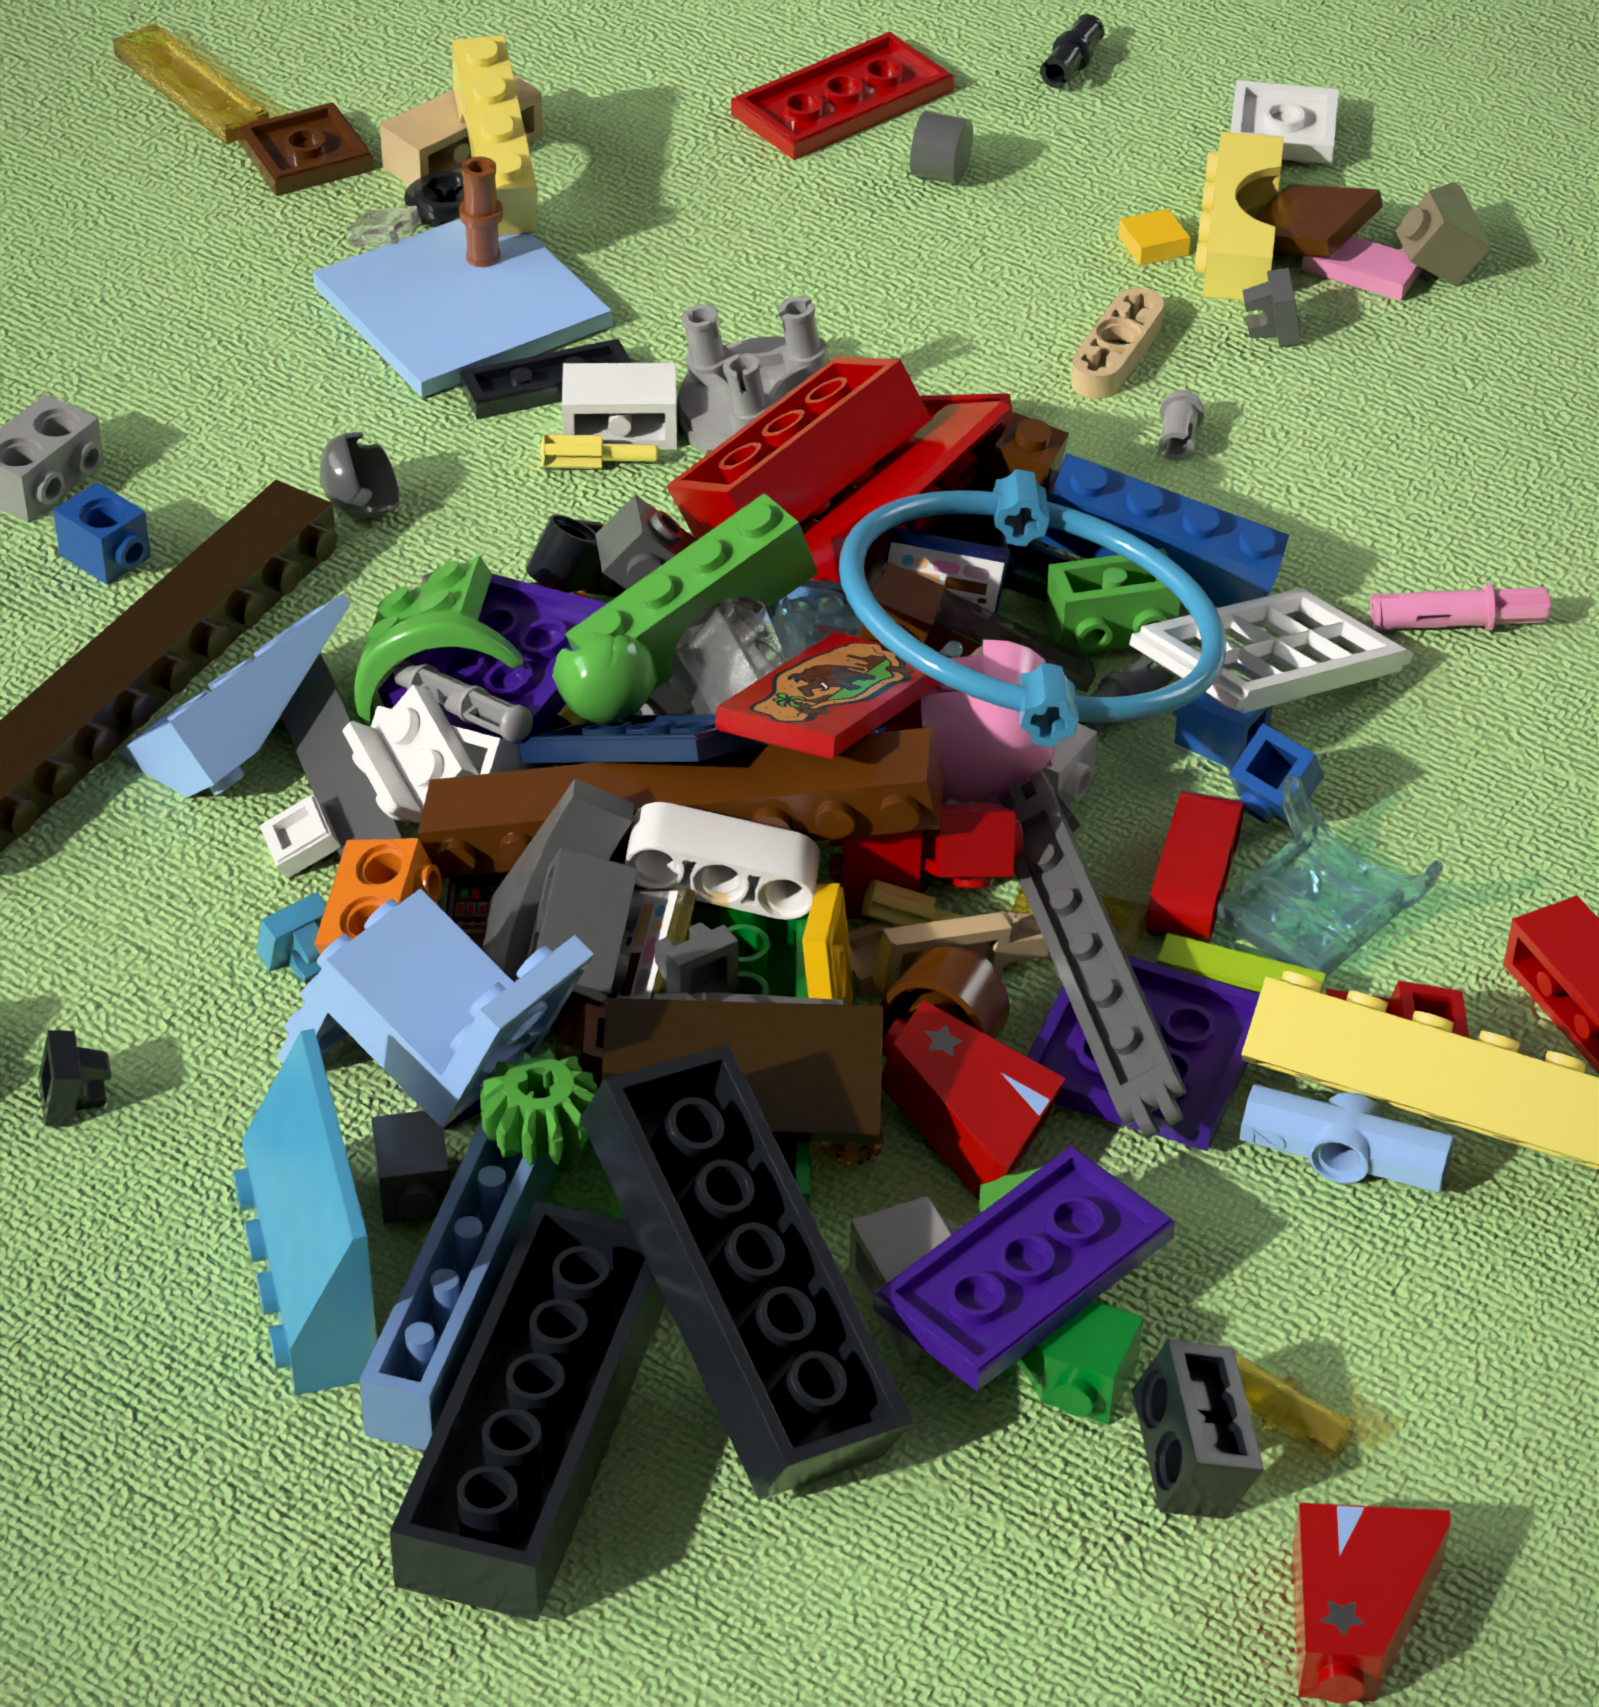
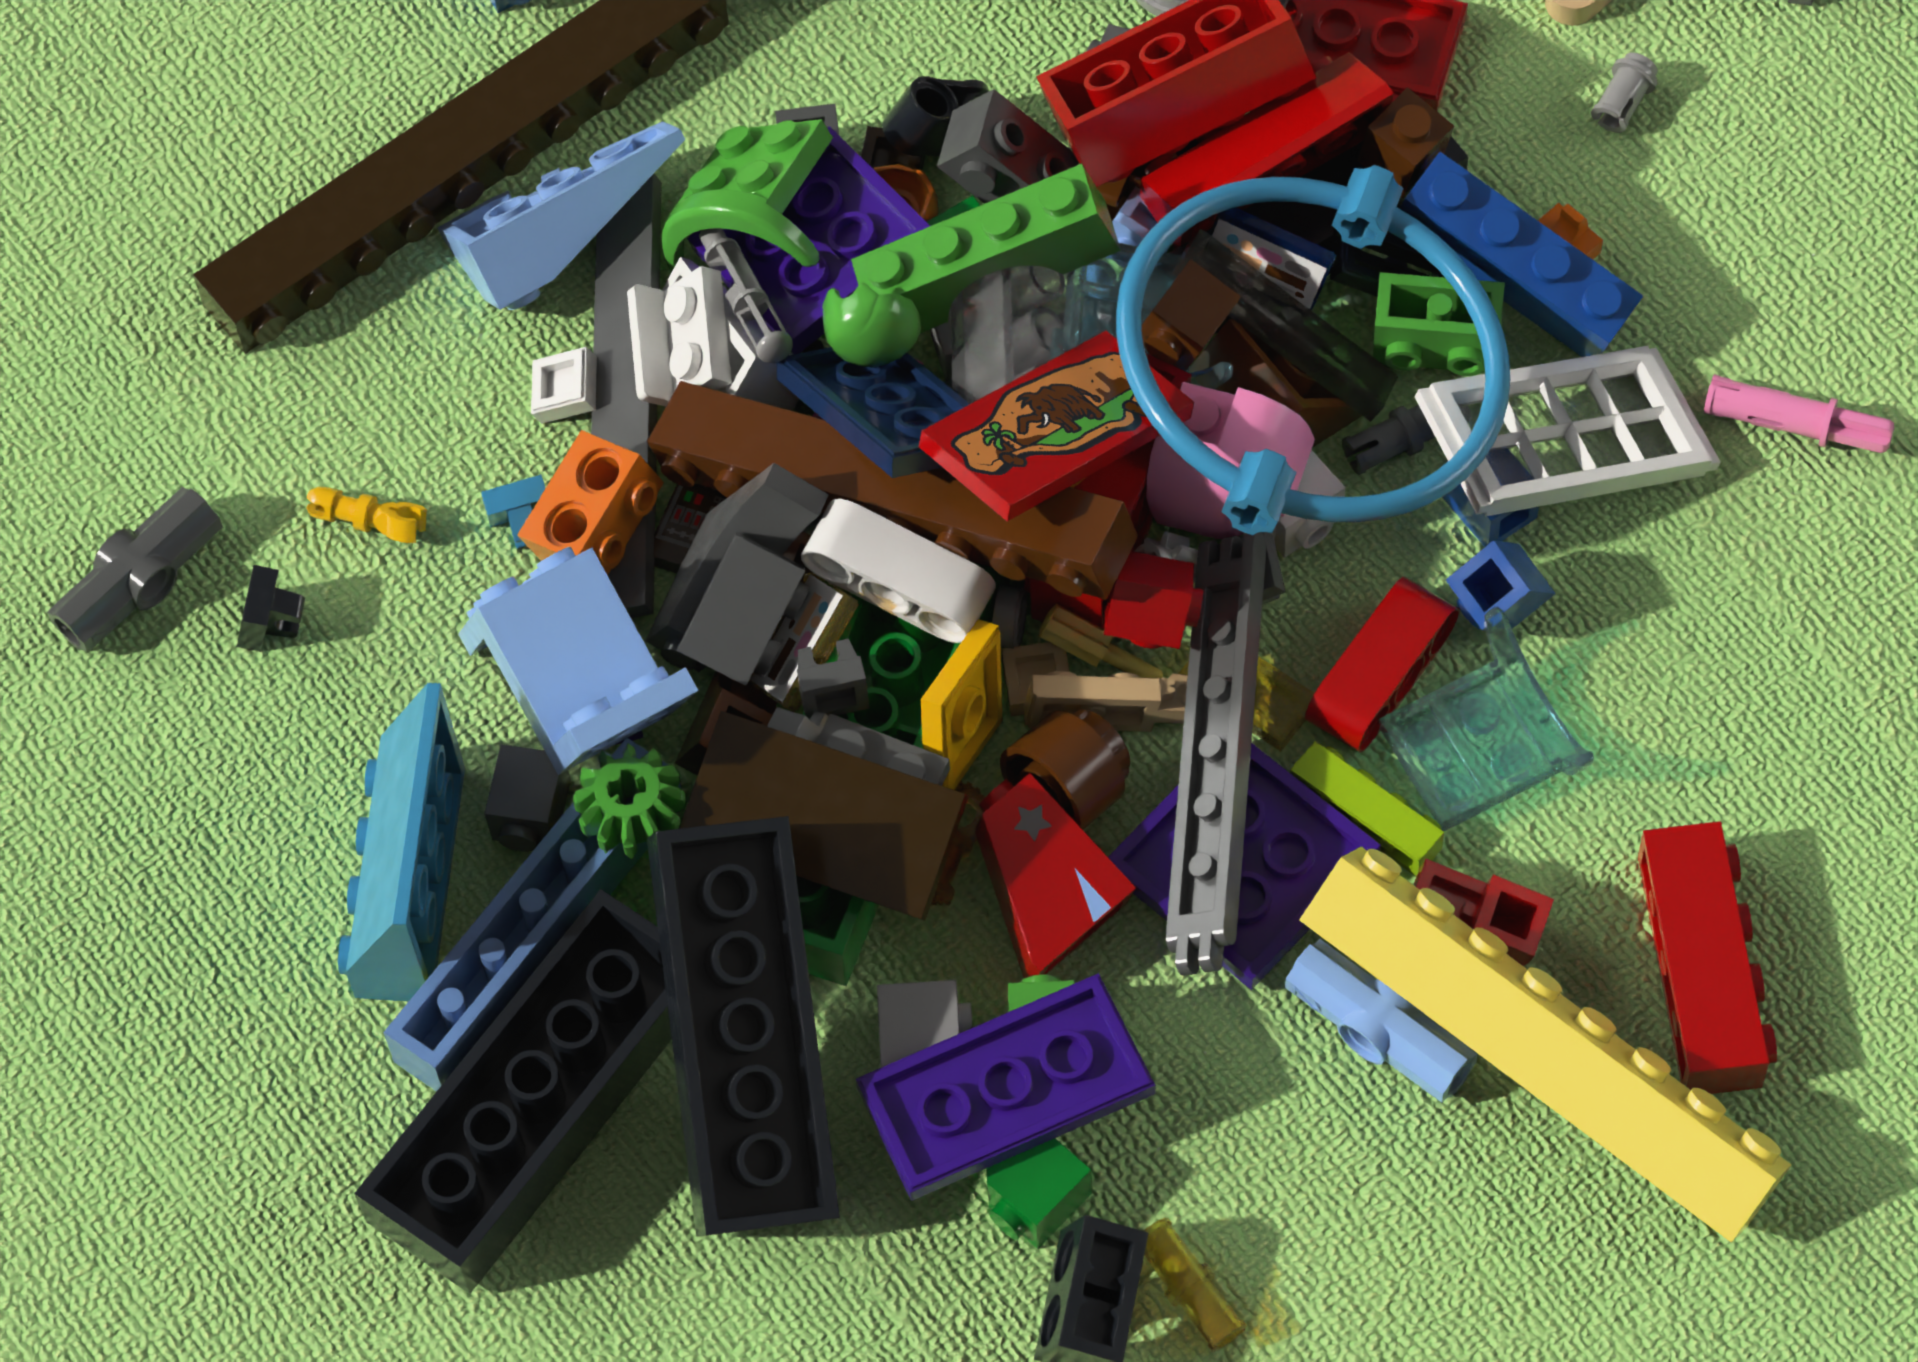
camera: 25 degrees right, 20 degrees up
none -> yellow piece [306,486,427,543]

